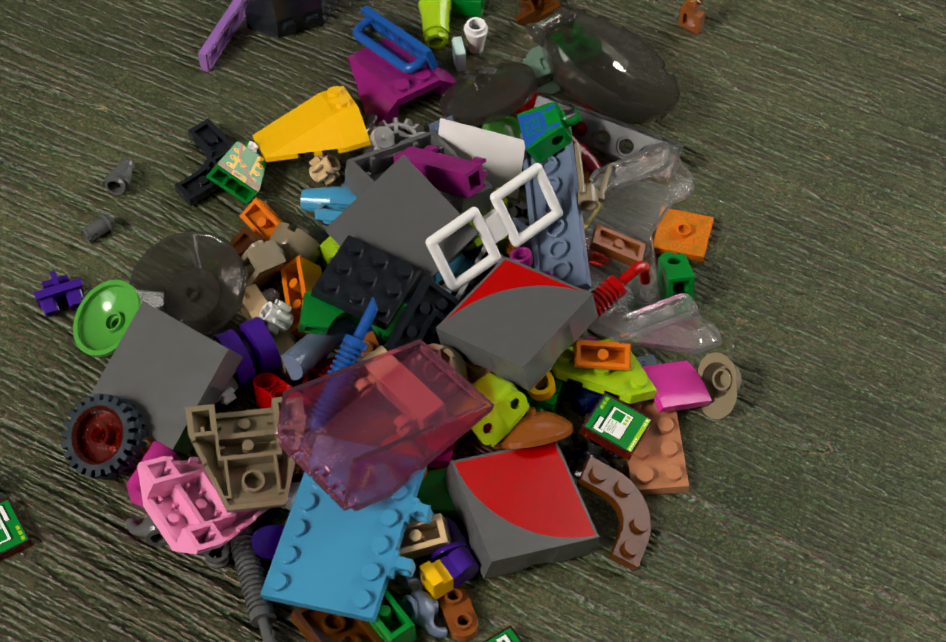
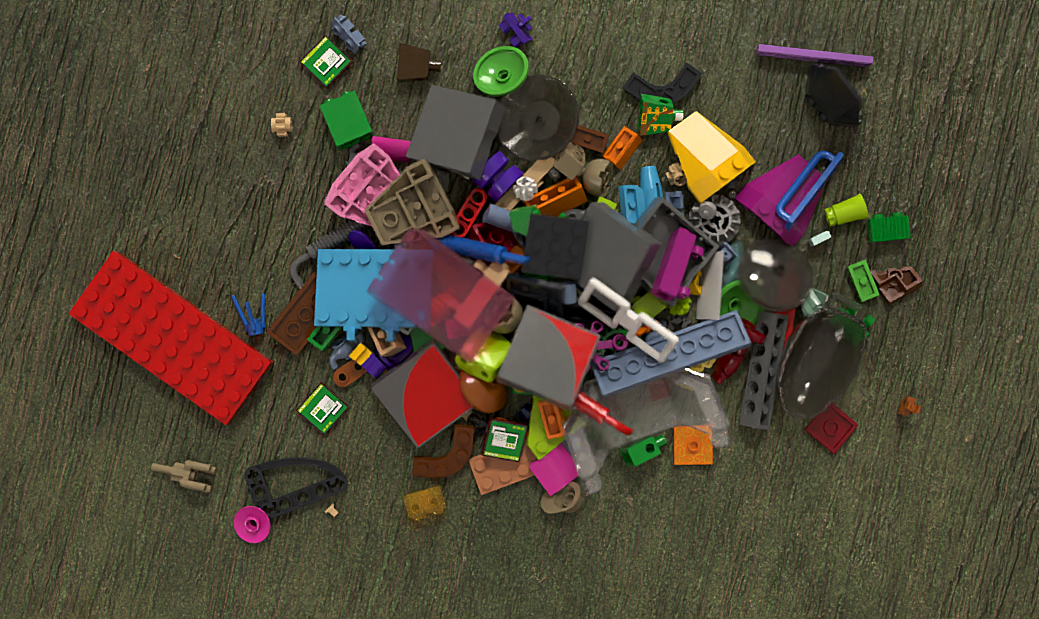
camera: 70 degrees right, 35 degrees up
wheel [61,394,147,480] -> none
dark grey pin [81,214,117,243] -> none
dark grey cone [105,159,135,195] -> none
white cone [464,17,488,54] -> none
green torso [517,102,582,163] -> none
dark tan plant [574,142,612,211] -> none
dark orange plate [589,224,646,266] -> none
none -> tan gear [271,113,292,137]
none -> green brick [319,90,375,151]
none -> dark brown torso [397,43,442,83]
none -> clear yellow brick [403,484,447,521]
none -> dark red tile [804,400,858,454]
none -> bright green plate [846,259,880,302]

